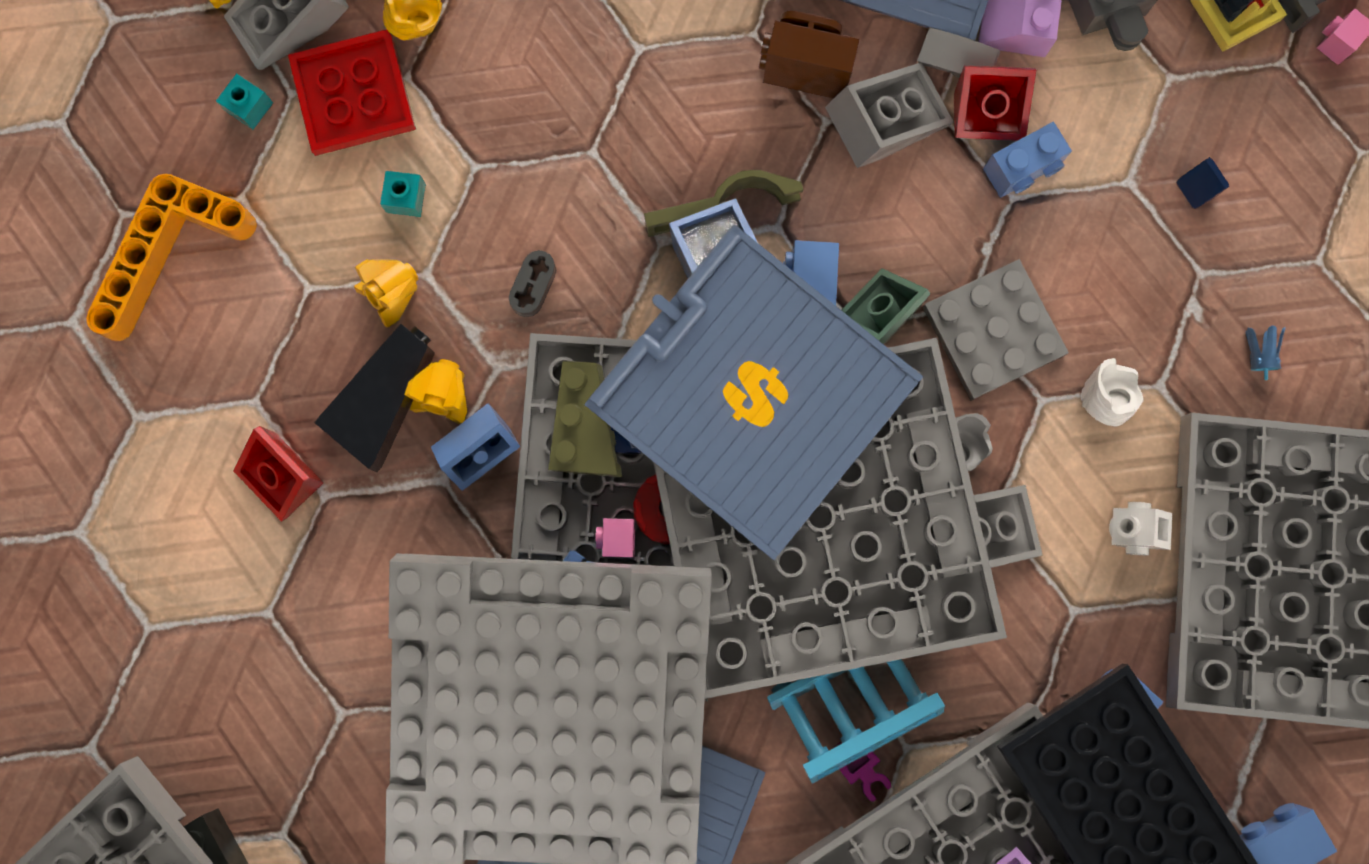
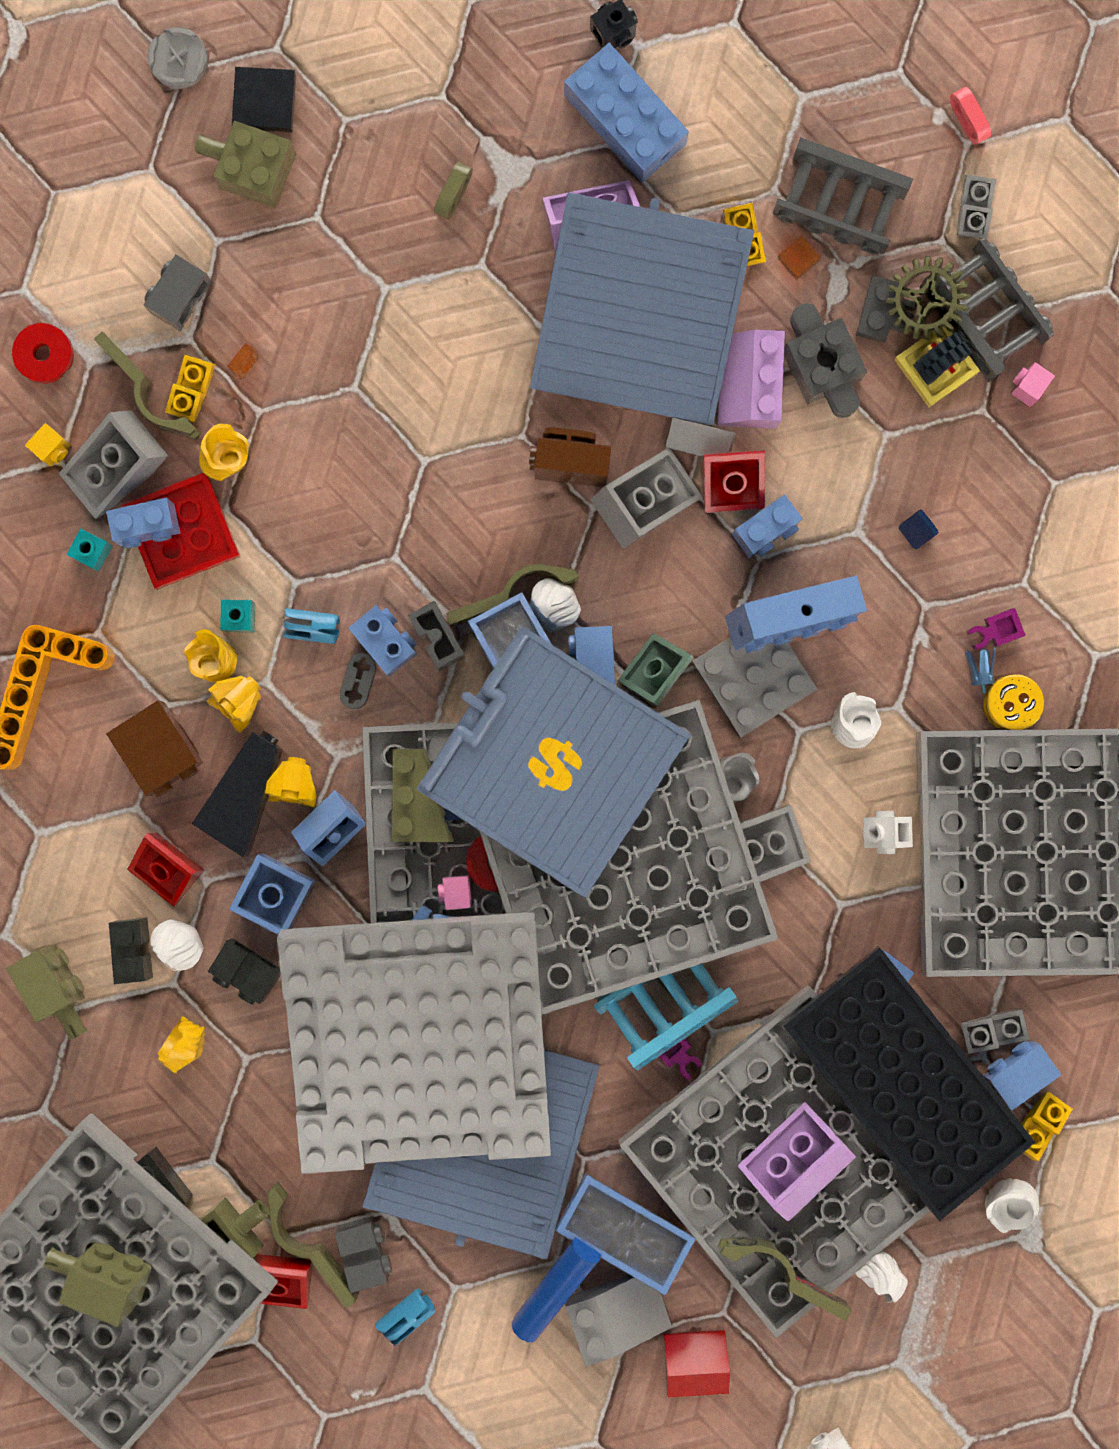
camera: 10 degrees left, 5 degrees up
none -> olive brick [6,945,88,1041]
none -> medium blue brick [106,498,180,548]
none -> reddish brown brick [106,700,203,798]
none -> pearl dark grey brick [108,917,153,984]
none -> white hair [151,919,204,971]
none -> yellow hair [158,1016,205,1074]
none -> yellow hair [184,629,238,683]
none -> pearl dark grey brick [207,938,281,1005]
none -> medium blue brick [229,853,317,935]
none -> dark azure arm [283,608,340,644]
none -> medium blue brick [348,605,417,677]
none -> dark grey brick [408,600,465,672]
none -> white hair [529,578,581,632]
none -> medium blue brick [725,575,867,653]
none -> light grey slope [961,1008,1030,1054]
none -> magenta plate [966,608,1026,650]
none -> yellow head [983,674,1044,730]

